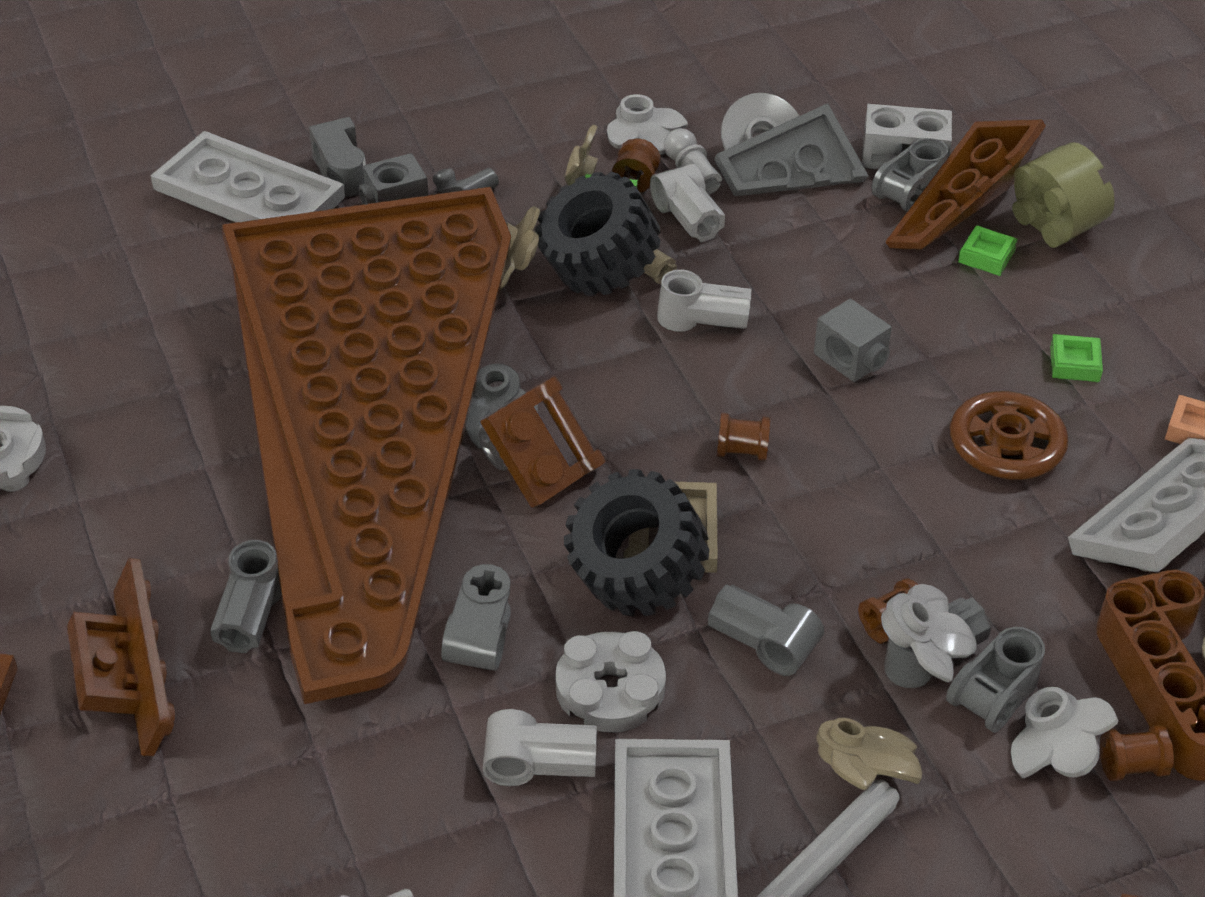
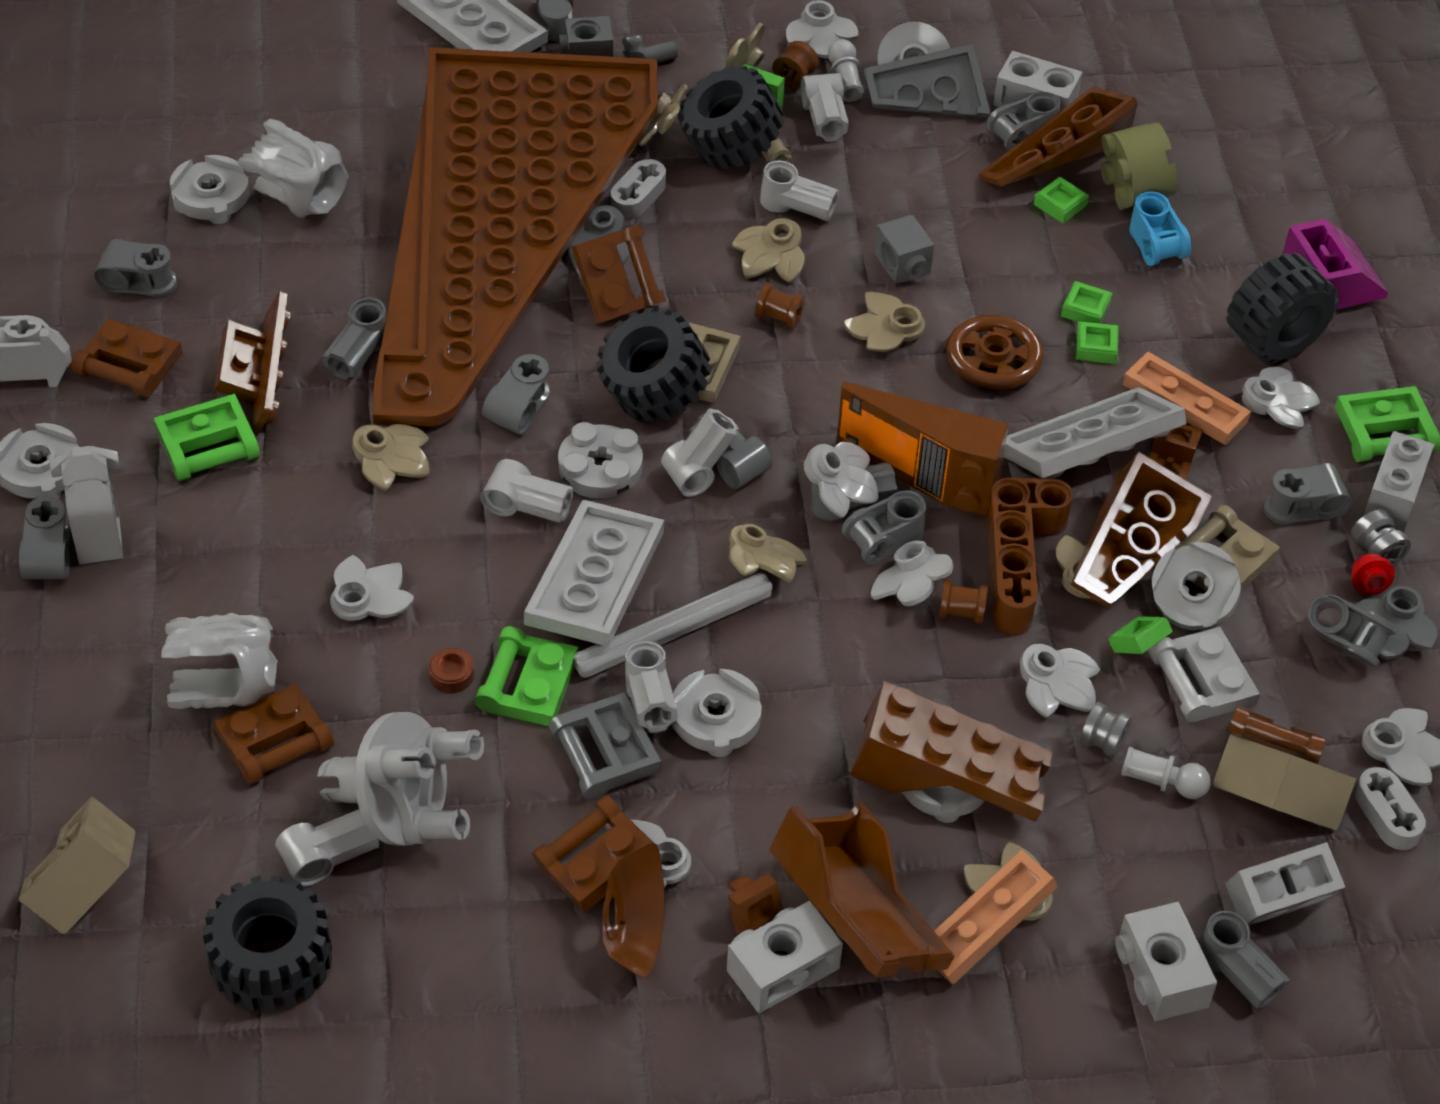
camera: 15 degrees right, 5 degrees up
none -> bright green plate [154,394,260,482]
none -> light grey piece [238,119,349,218]
none -> dark tan plate [352,424,430,491]
none -> light grey beam [611,159,666,219]
none -> light grey piece [661,408,739,497]
none -> dark tan plate [732,218,805,284]
none -> reddish brown slope [836,381,1009,516]
none -> dark tan plate [844,292,925,352]
none -> bright green tile [1075,321,1119,364]
none -> dark azure piece [1129,191,1191,266]

